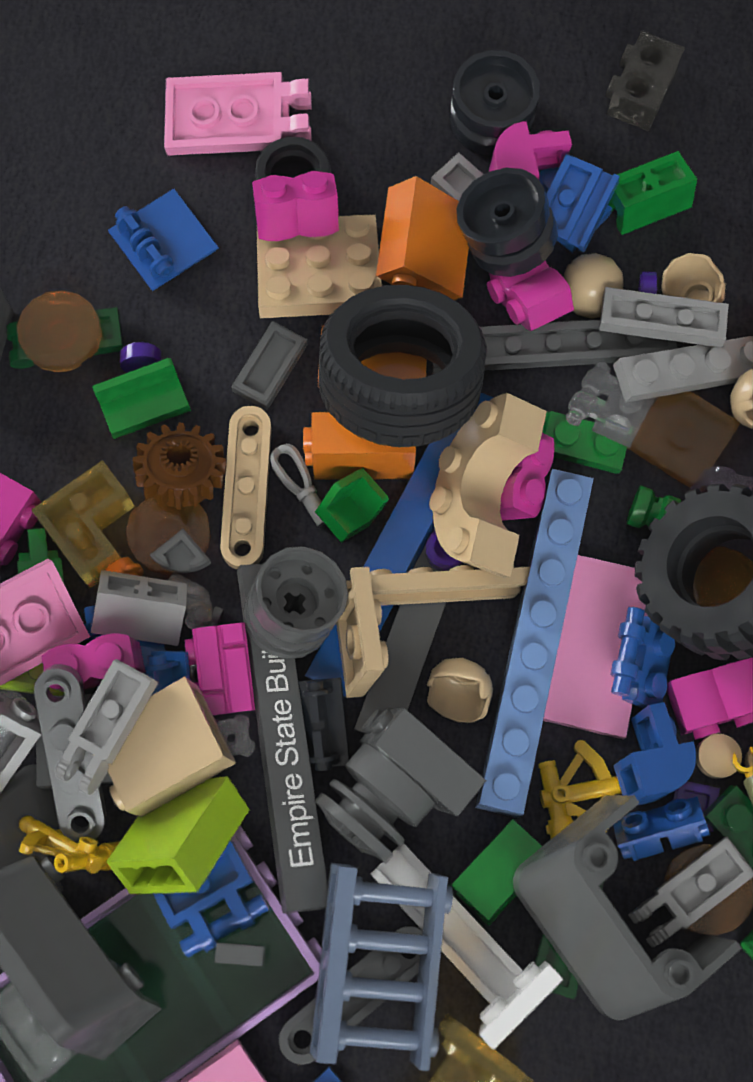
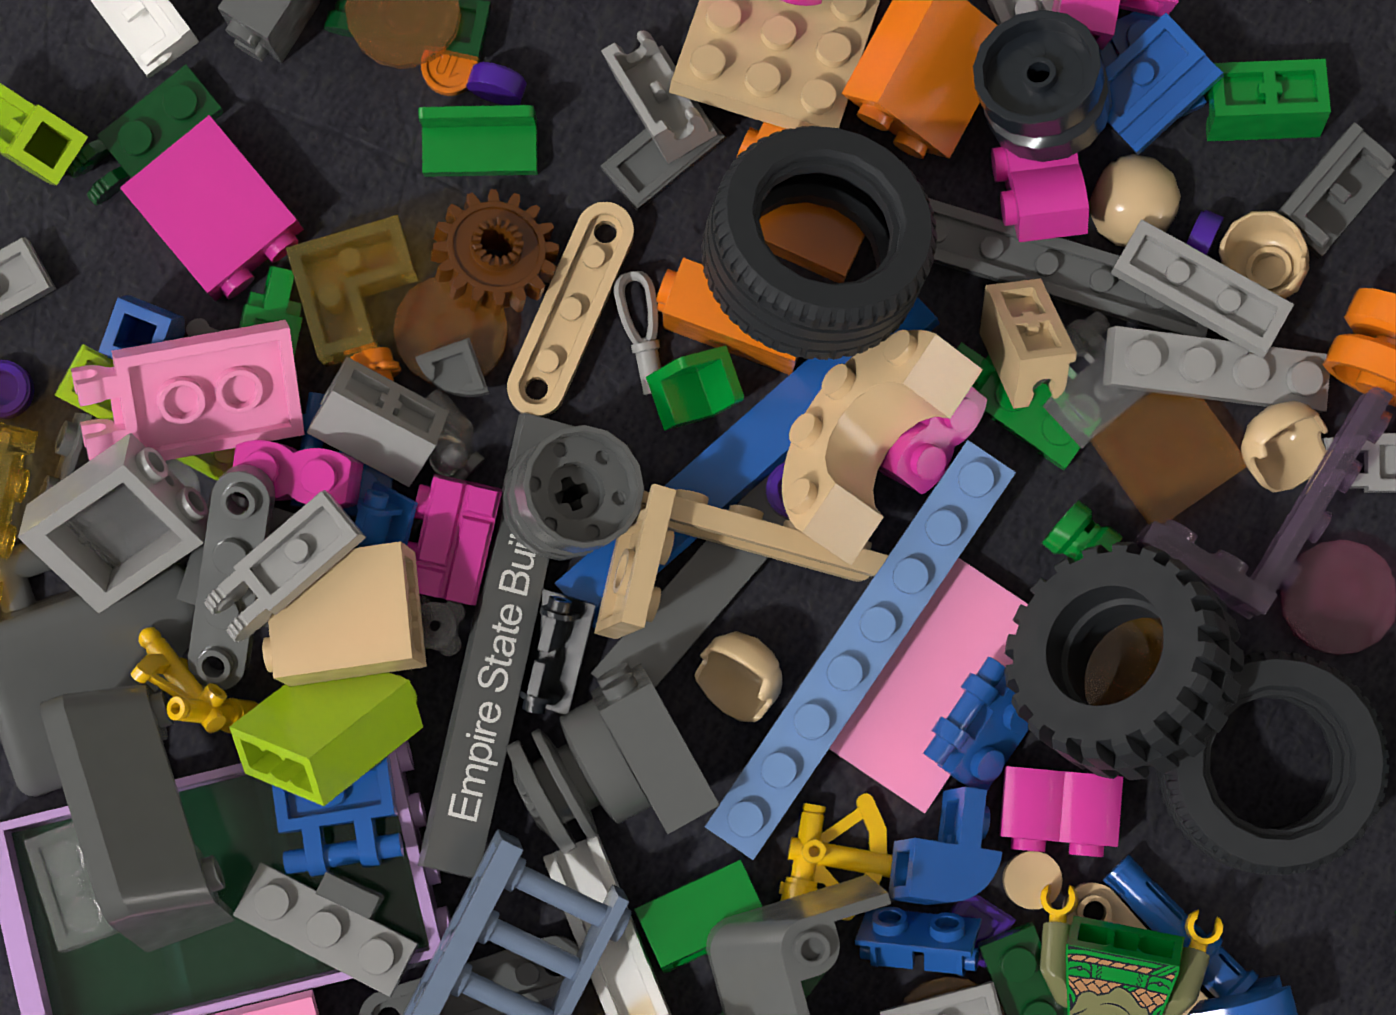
camera: 25 degrees right, 10 degrees up
none -> light grey plate [233,862,419,997]
none -> orange piece [421,51,478,96]
none -> light grey hinge [601,31,717,164]
none -> tan hinge [980,278,1077,409]
none -> dark grey hinge [1277,122,1396,259]

